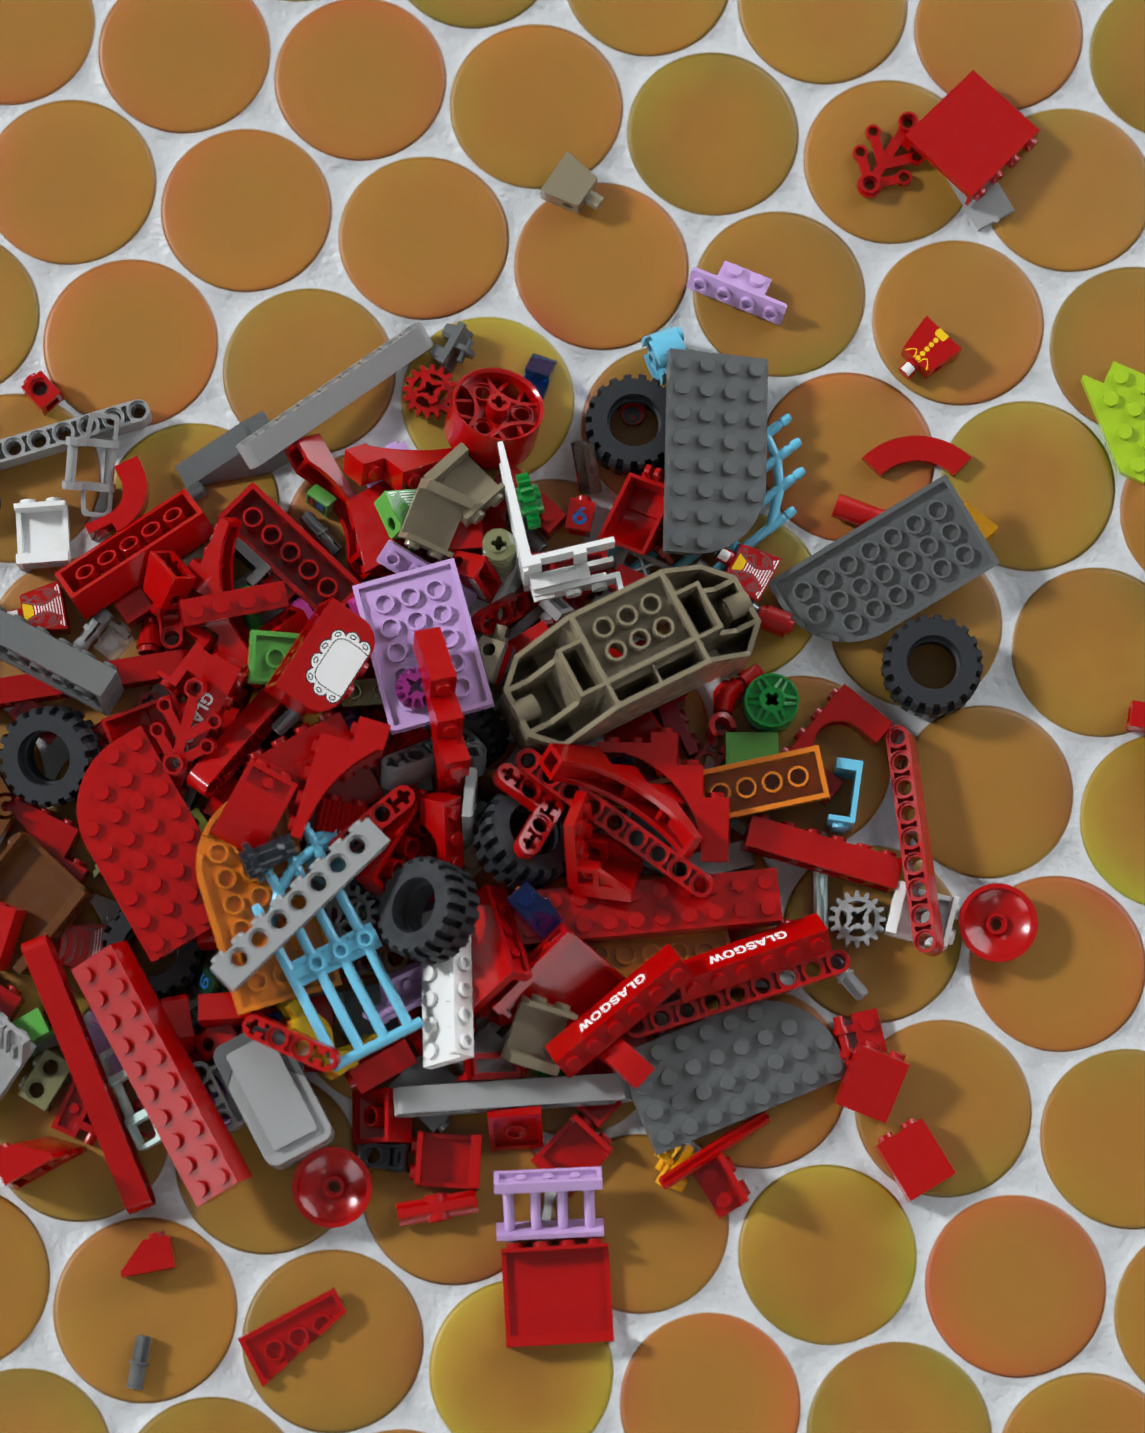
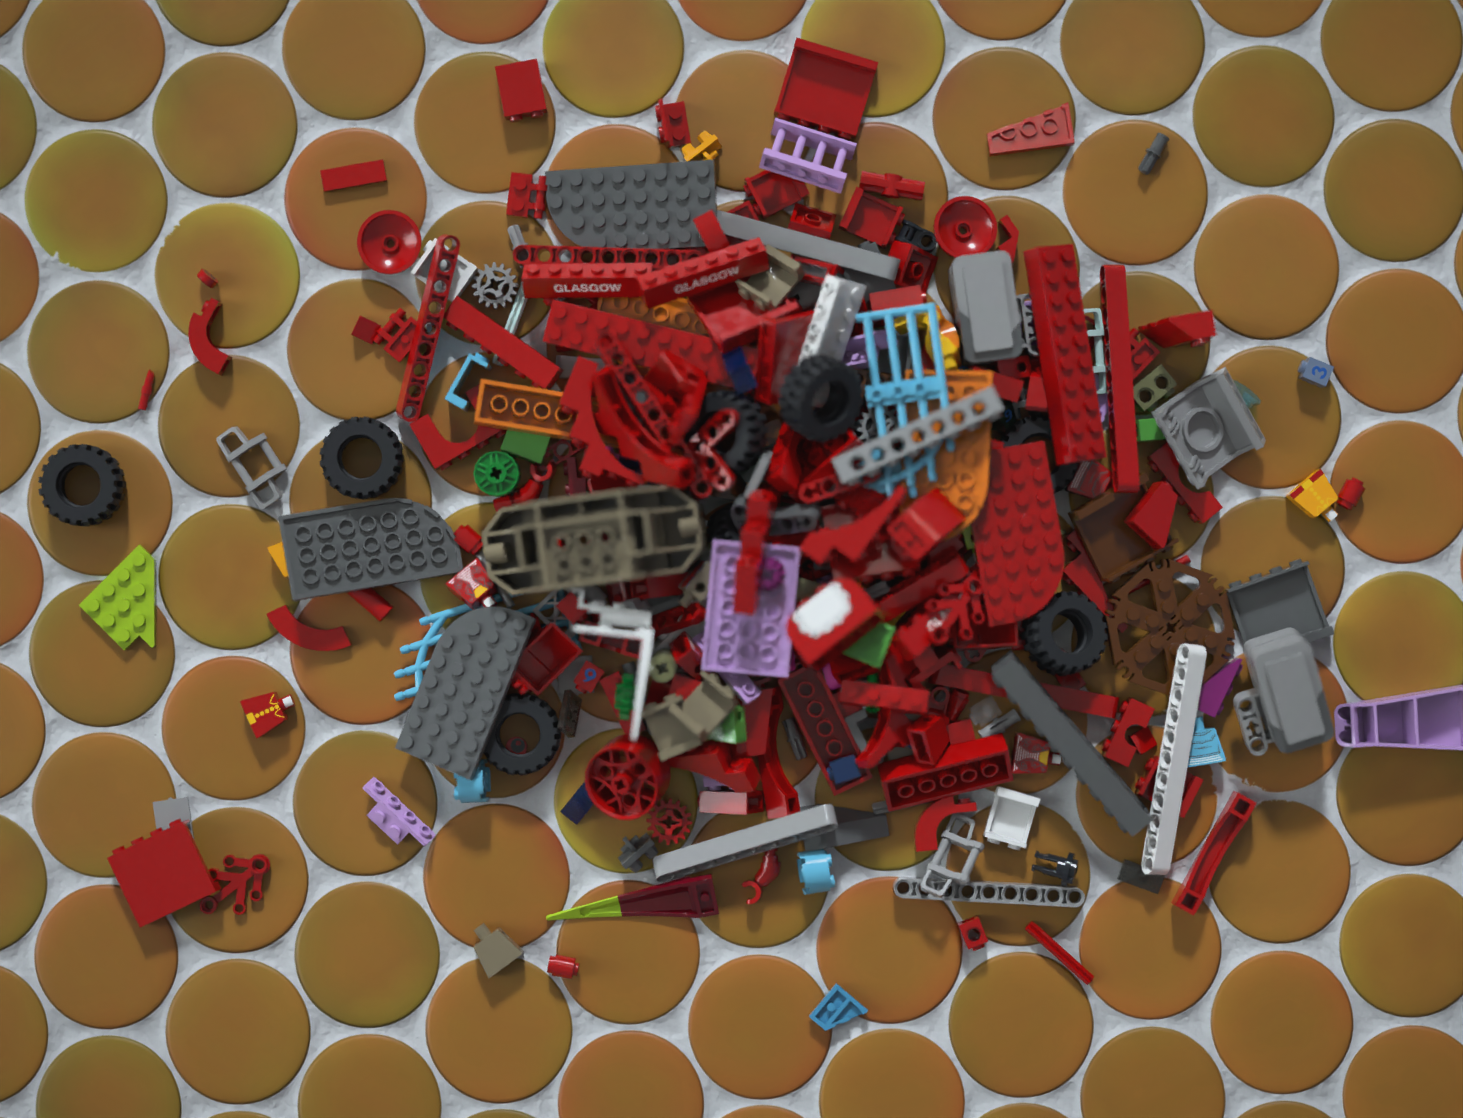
camera: 165 degrees left, 10 degrees up
red slope [121,1231,177,1278] -> none
black piece [238,833,298,884] -> none
red beam [242,1014,341,1072] -> none
bright green slope [306,484,337,518] -> none
red axle [658,1111,771,1190] -> none
red brick [834,1039,910,1124] -> none
none -> light grey bar [216,426,287,509]
none -> red tile [320,159,388,192]
none -> red slope [351,315,381,345]
none -> red plate [373,308,428,363]
none -> dark red plate [546,874,719,920]
none -> red brick [547,954,580,979]
none -> slope [697,790,764,815]
none -> red piece [741,848,781,904]
none -> medium azure brick [797,849,835,895]
none -> dark azure wing [809,983,868,1031]
none -> dark blue brick [826,754,861,784]
none -> red slope [996,215,1019,264]

